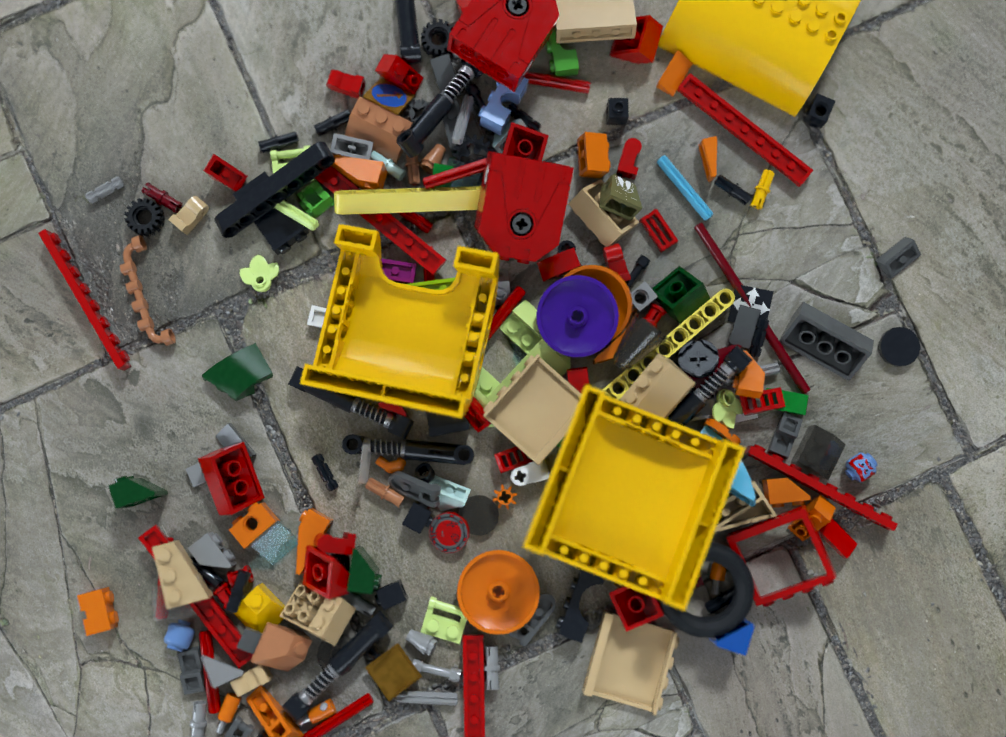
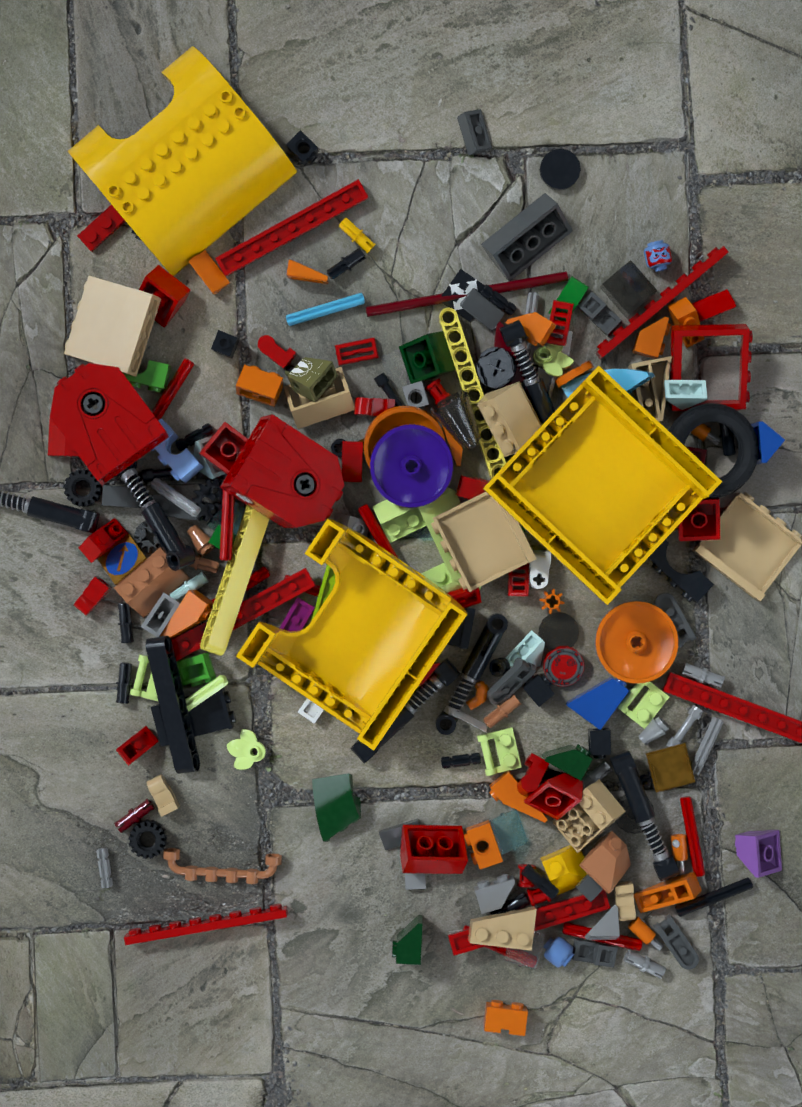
camera: 70 degrees left, 5 degrees up
none -> yellowish green plate [477,727,522,776]
none -> blue slope [566,677,630,730]
none -> light aqua slope [664,380,707,410]

